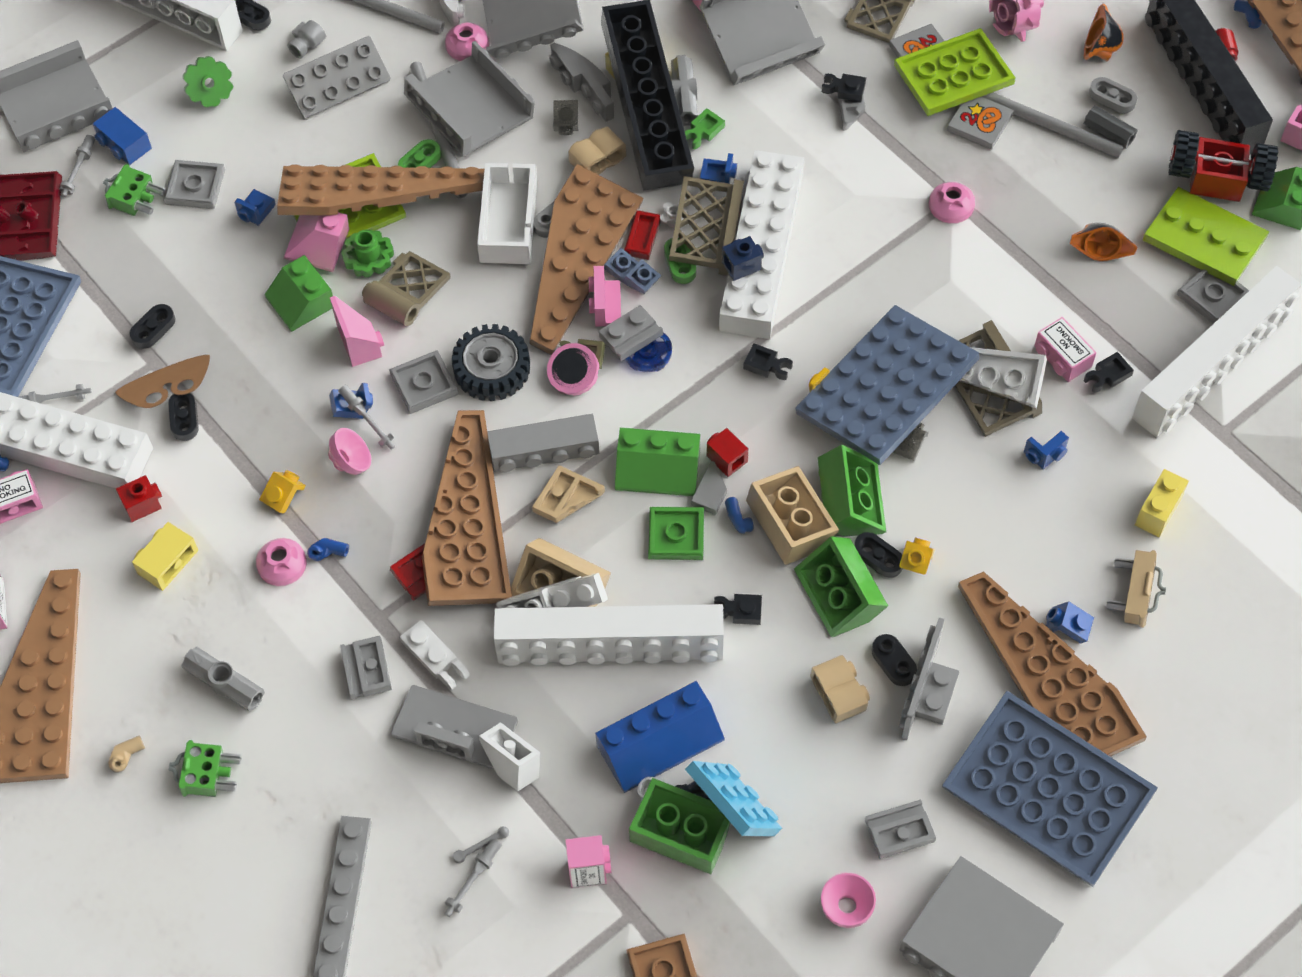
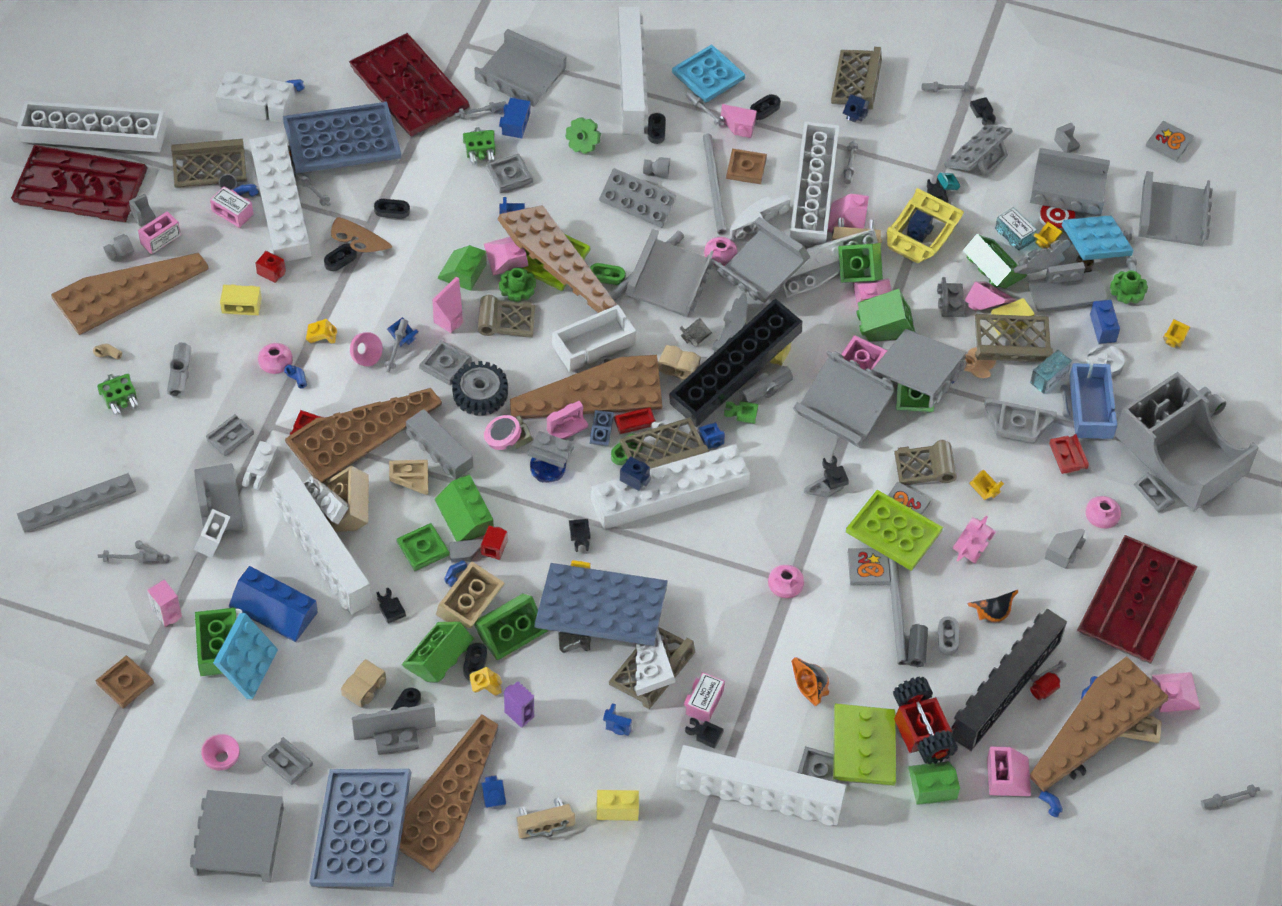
camera: 55 degrees right, 5 degrees down
none -> medium lavender brick [504,682,534,727]

